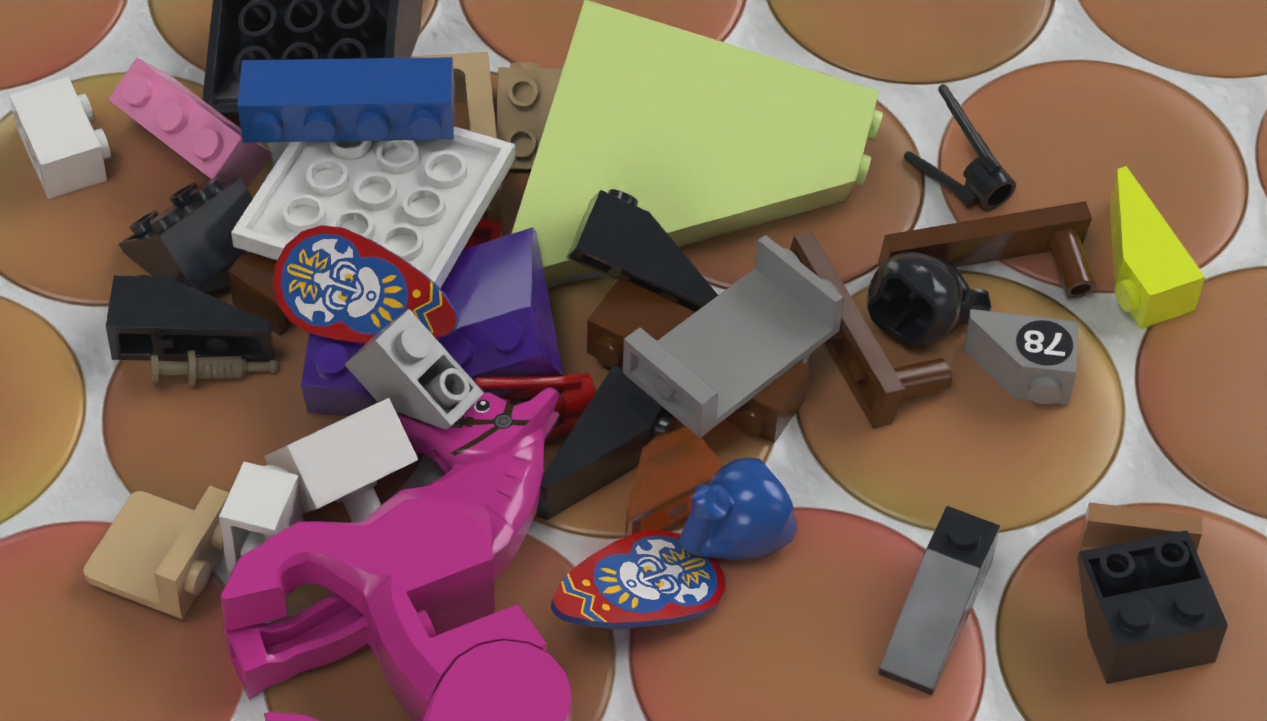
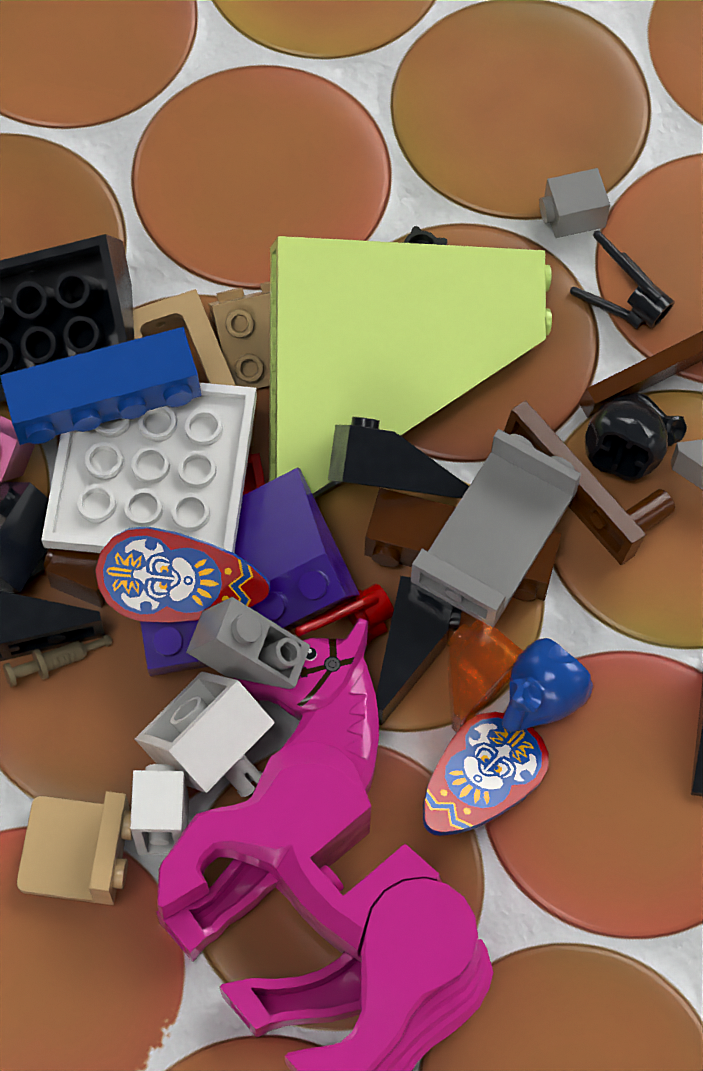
camera: 15 degrees left, 15 degrees up
none -> light grey brick [539,168,610,238]

